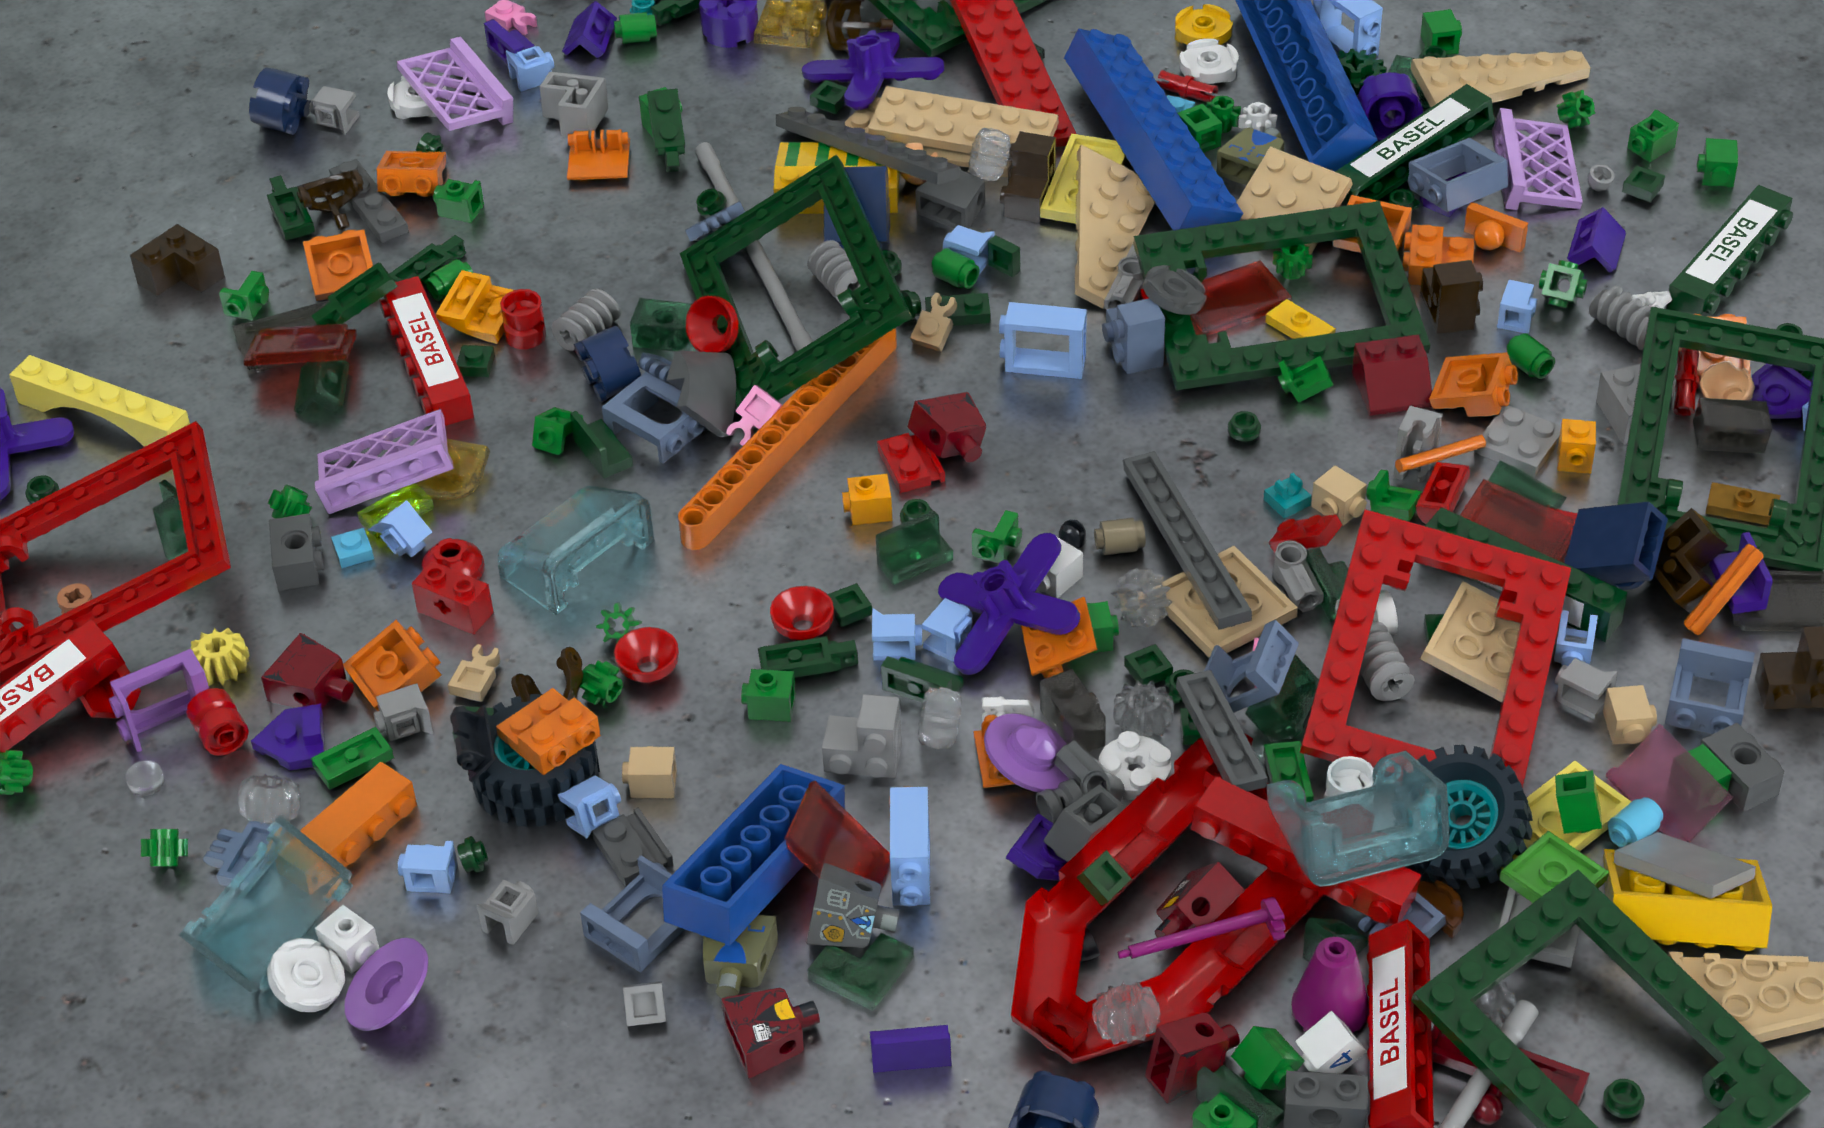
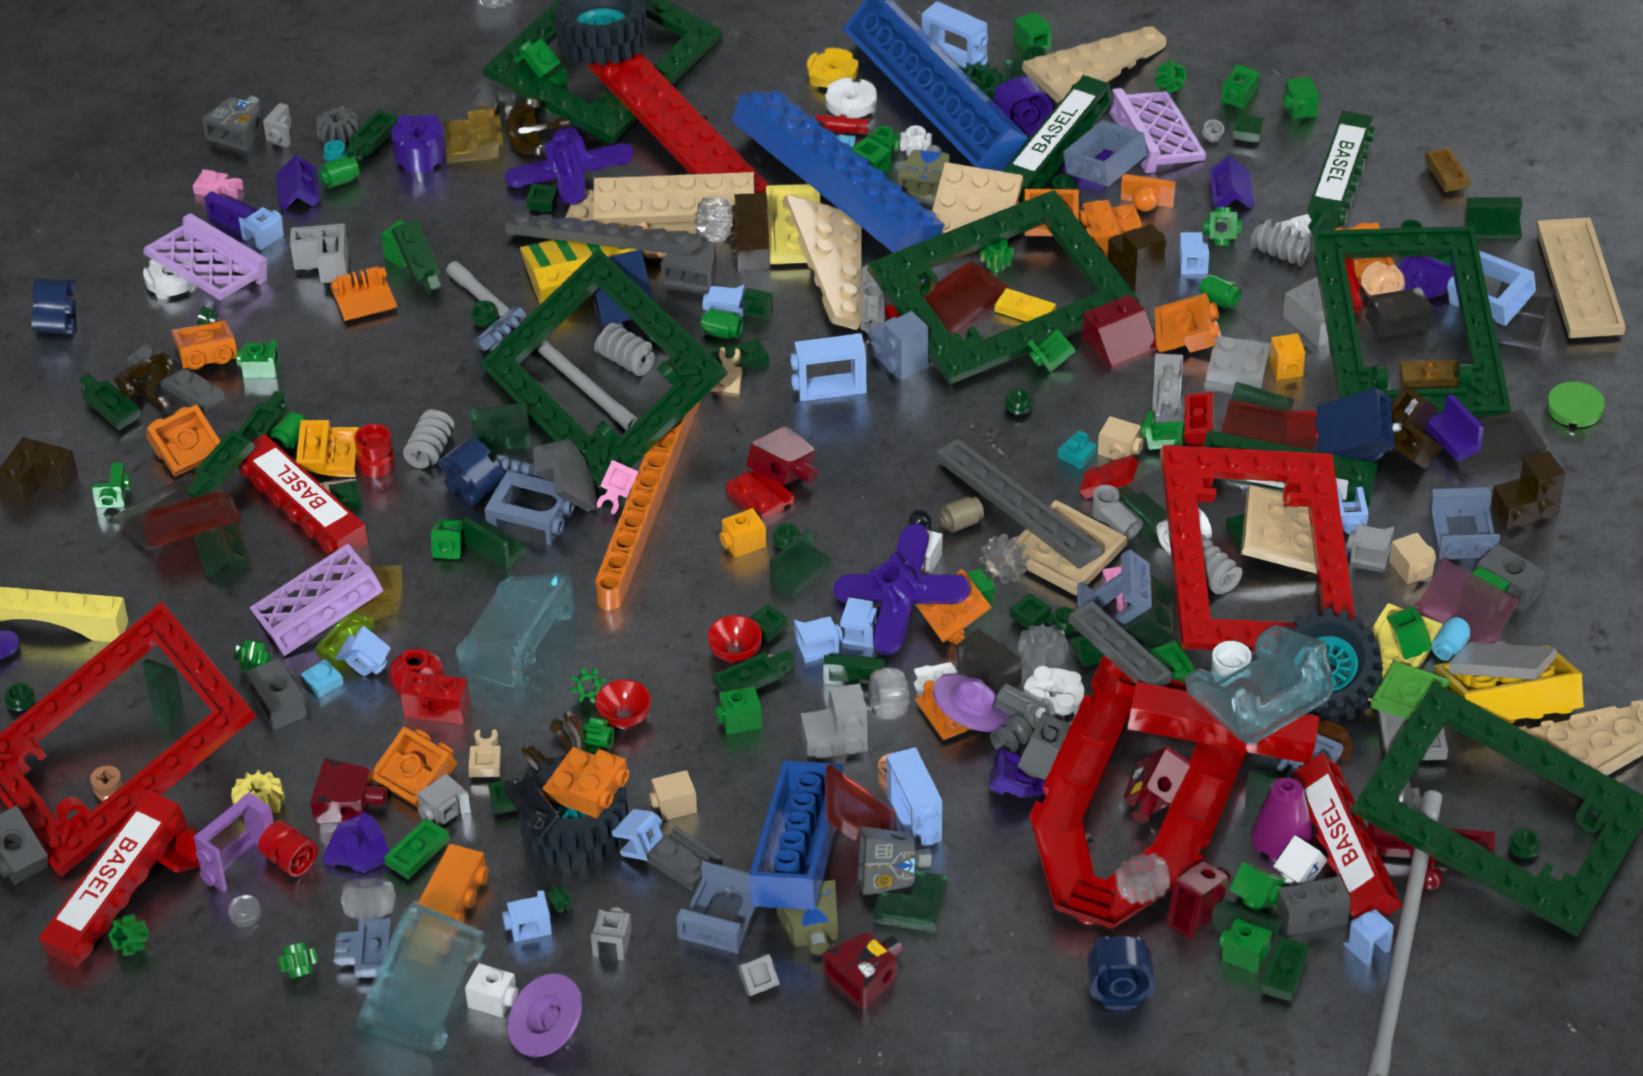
camera: 20 degrees left, 0 degrees up
white tile [267,938,345,1012] -> none
light grey window [310,86,360,135] -> none
red piece [686,296,738,353] -> none
dark purple panel [870,1025,952,1073] -> none
green bracket [972,510,1022,563] -> none
dark green plate [1076,850,1132,906] -> none
magenta piece [1117,897,1286,959] -> none
dark grey tile [1143,265,1207,315] -> none
orange bar [1395,435,1486,473] -> none
orange axle [1683,544,1764,635] -> none

